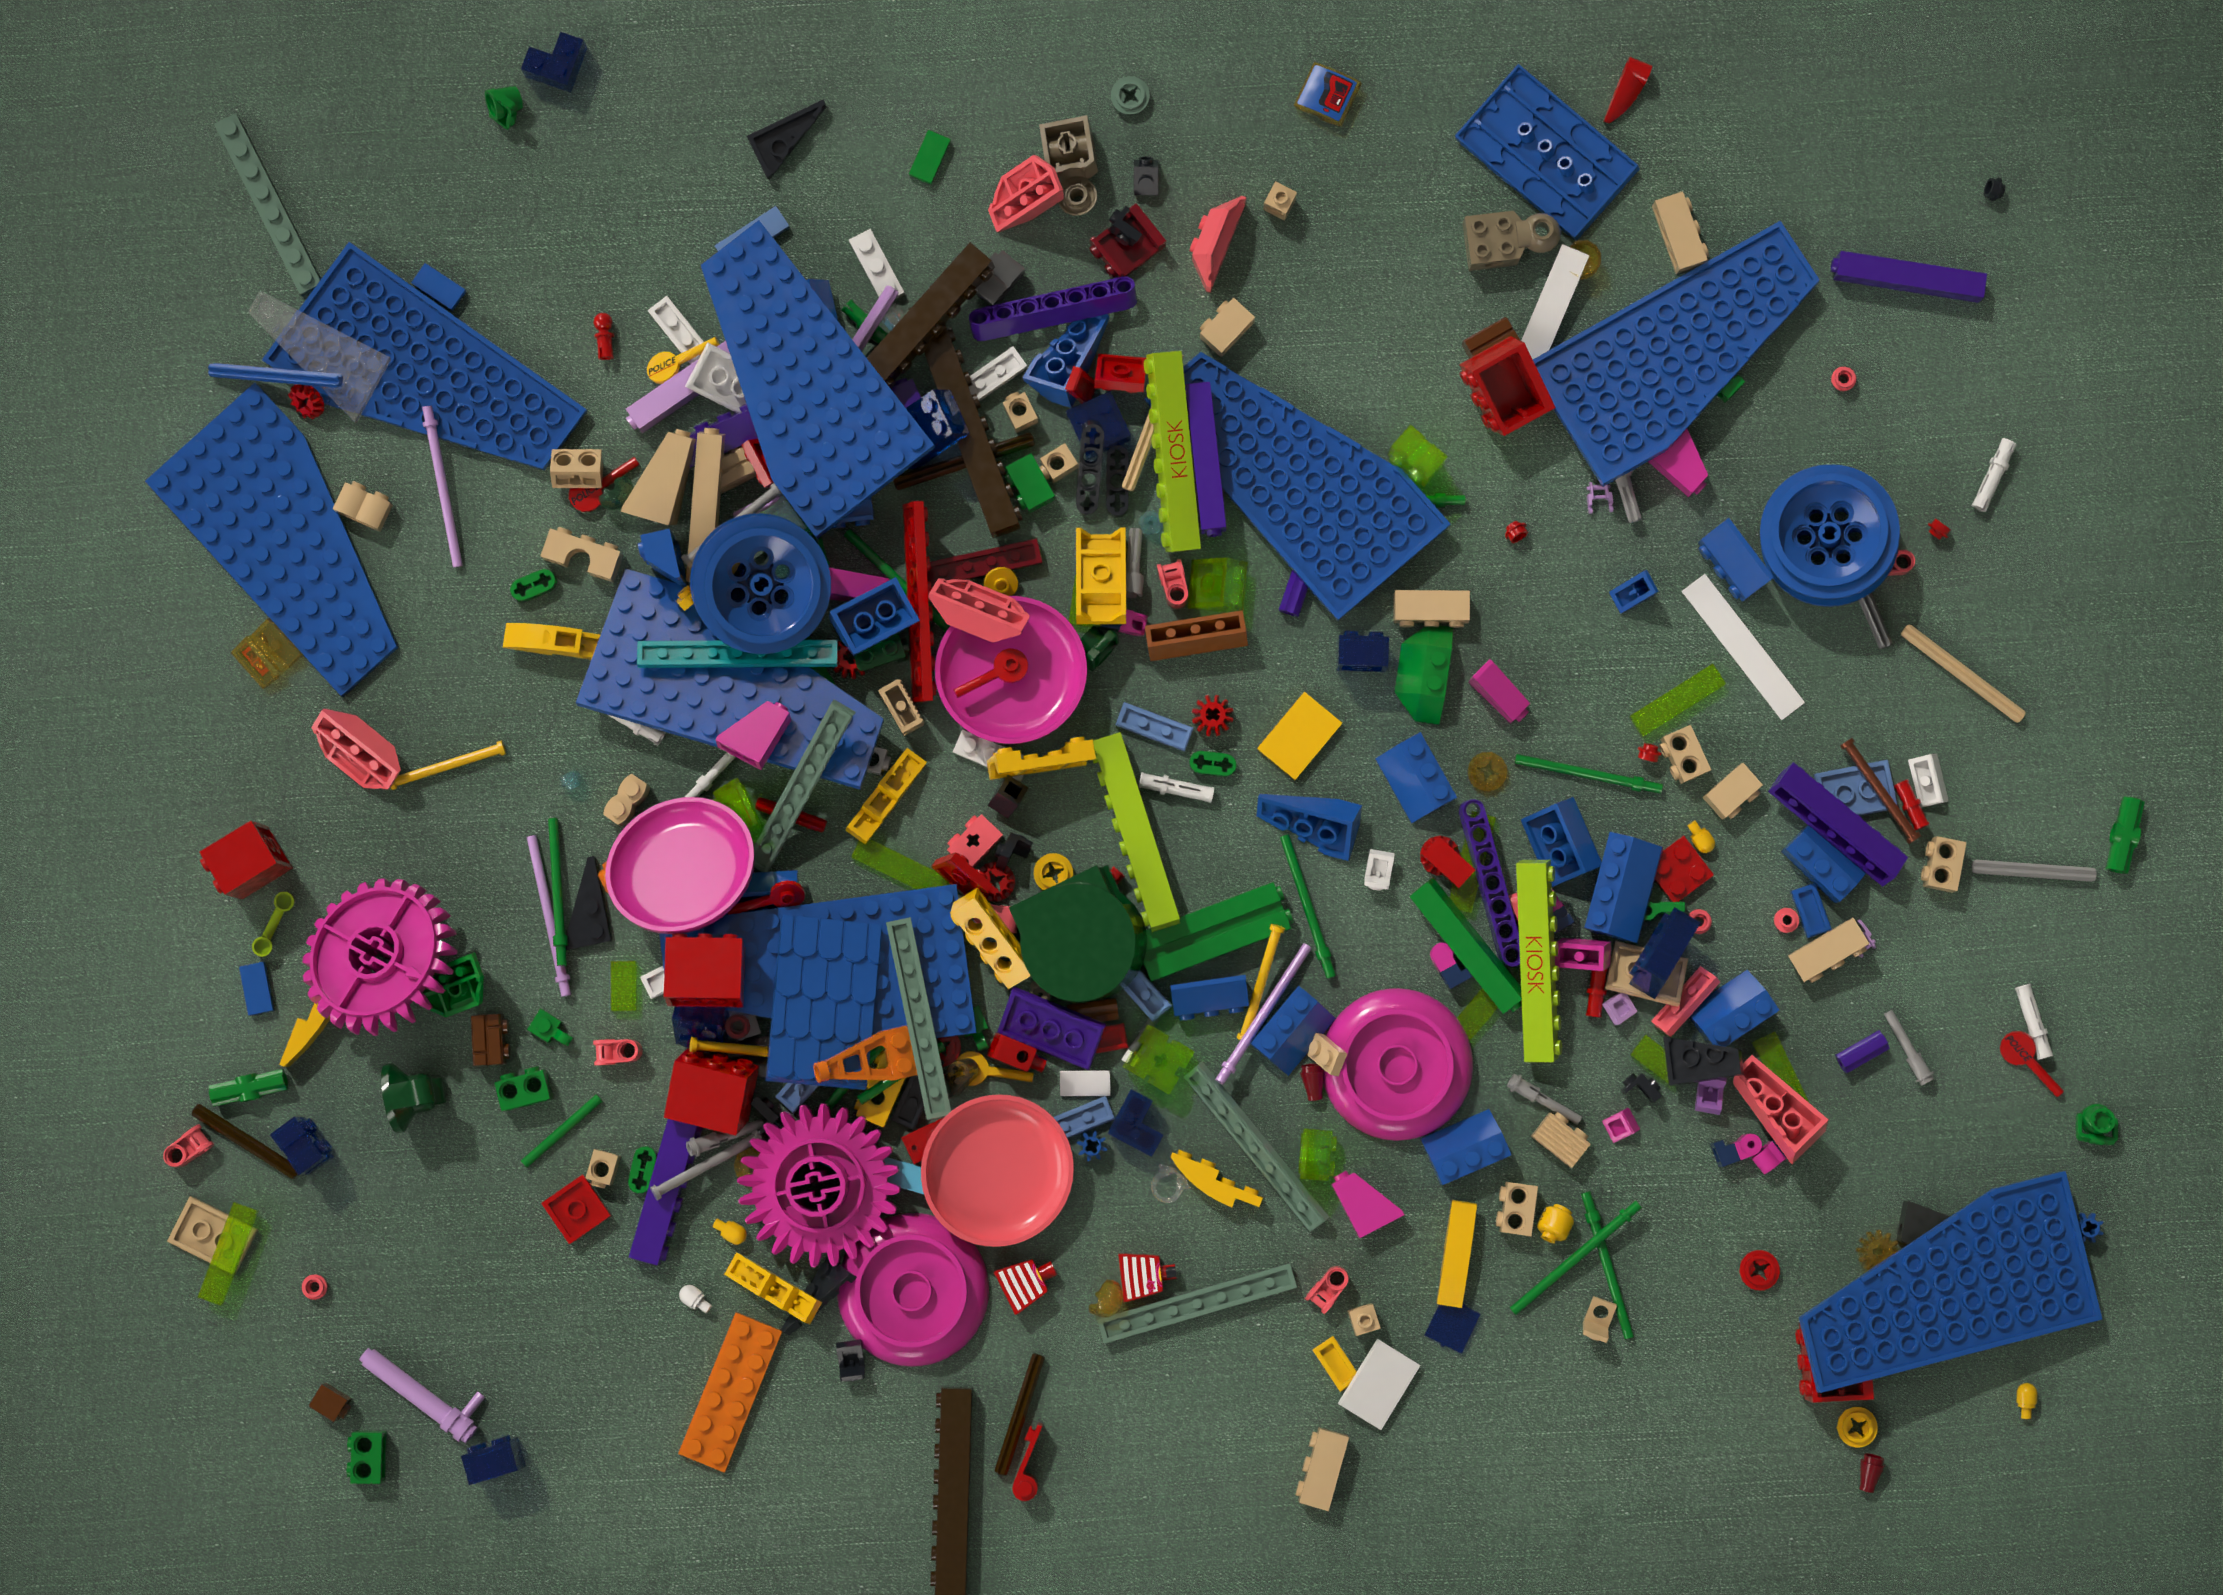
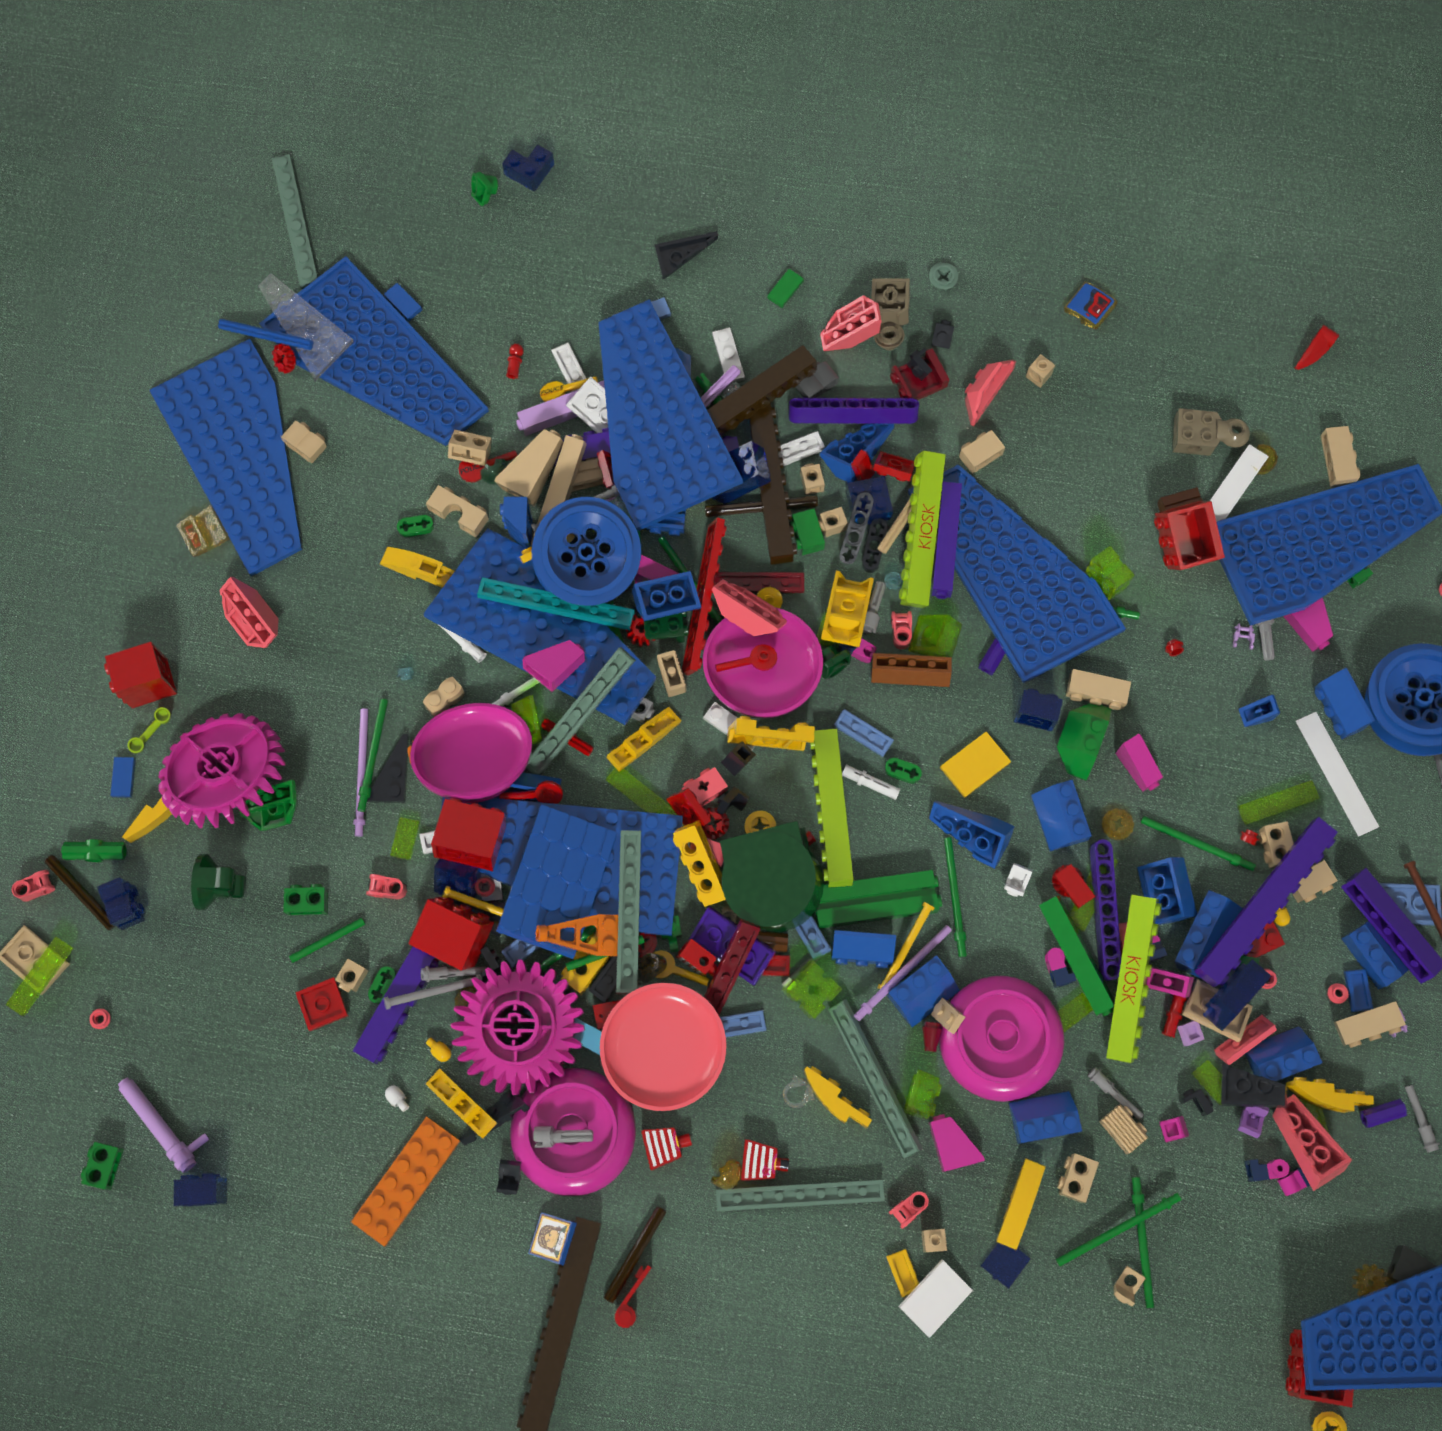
camera: 10 degrees right, 10 degrees down
reddish brown brick [309,1383,352,1422] -> none
yellow bar [391,740,506,790] -> none
lavender bar [422,406,463,568] -> none
reddish brown brick [471,1014,511,1066] -> none
green plate [527,1008,573,1046] -> none
white slope [1060,1071,1110,1096] -> none
blue gear [1077,1131,1107,1161] -> none
clear blue brick [1107,1089,1163,1157] -> none
red gear [1192,695,1233,737] -> none
tan brick [1295,1427,1349,1511] -> none
blue piece [1455,64,1640,241] -> none
yellow head [1537,1204,1574,1243] -> none
red gear [1739,1250,1780,1290] -> none
none -> tile [528,1212,577,1265]
none -> light grey piece [533,1126,594,1148]
none -> dark red plate [704,919,761,1015]
none -> dark purple brick [1194,817,1338,987]
none -> yellow slope [1286,1077,1374,1113]

